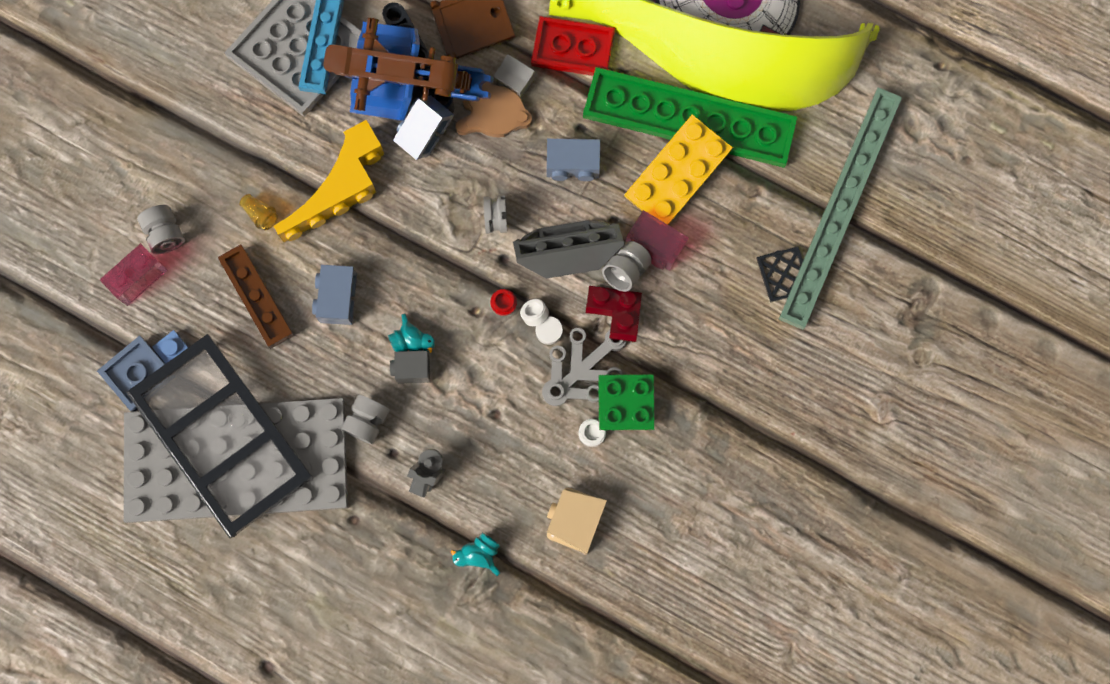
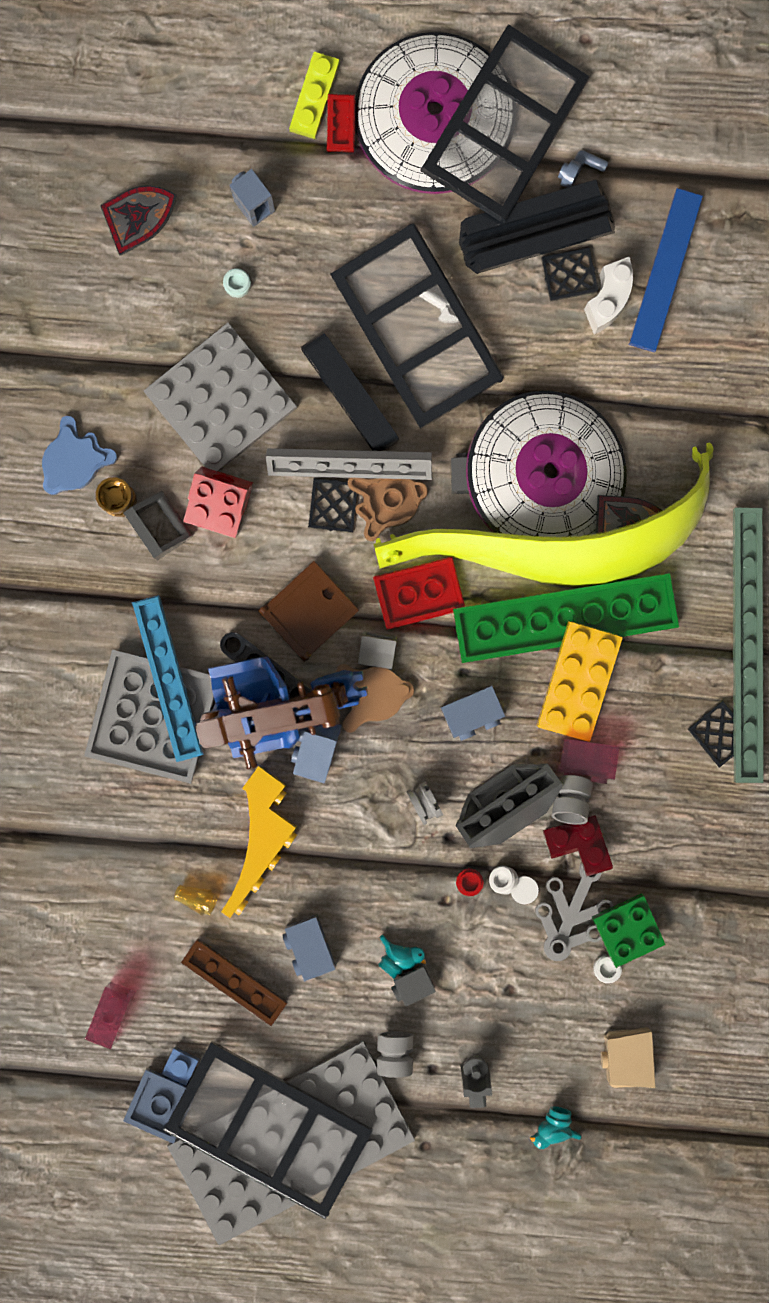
camera: 20 degrees left, 10 degrees up
light grey wheel [137,205,185,254] -> none

